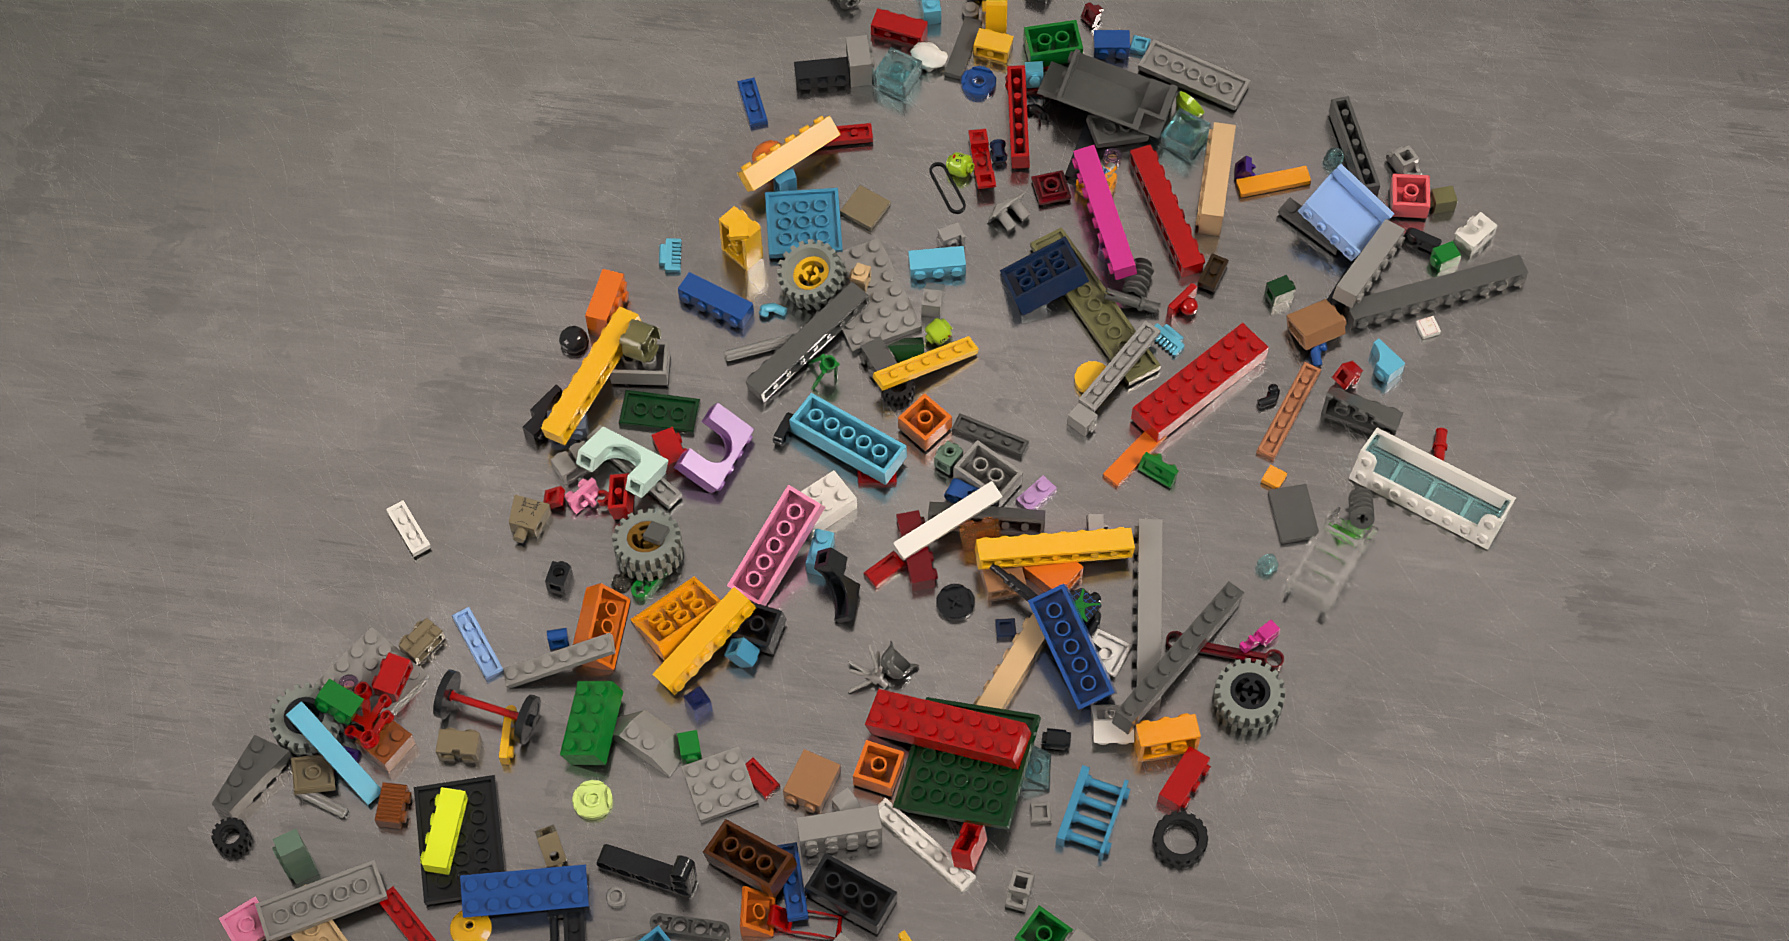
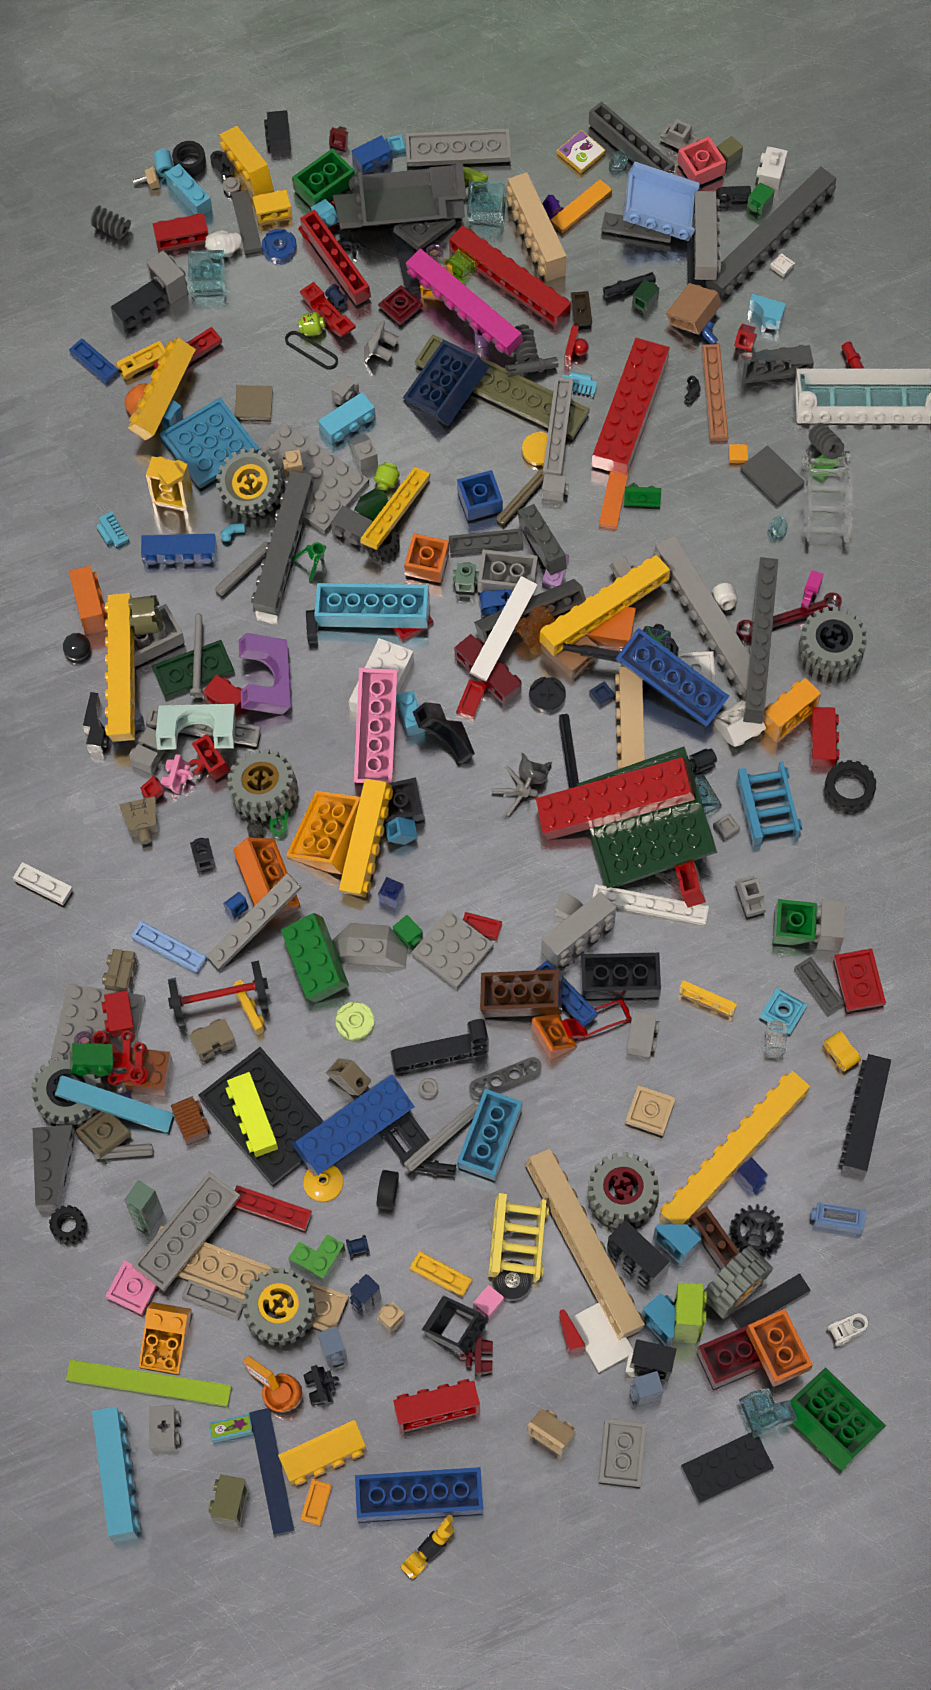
camera: 30 degrees left, 5 degrees up
dark grey tile [643,521,670,546] -> none
medium nougat brick [783,749,841,813] -> none
orange brick [853,740,905,797] -> none
none -> yellow plate [116,341,166,380]
none -> light grey bar [190,613,203,698]
none -> clear neon green piece [445,249,475,279]
none -> blue brick [457,470,503,521]
none -> dark tan axle [496,469,544,525]
none -> dark grey brick [518,504,567,575]
none -> tile [557,130,606,174]
none -> black axle [559,714,579,789]
none -> black pin [603,272,656,298]
none -> white head [712,583,738,610]

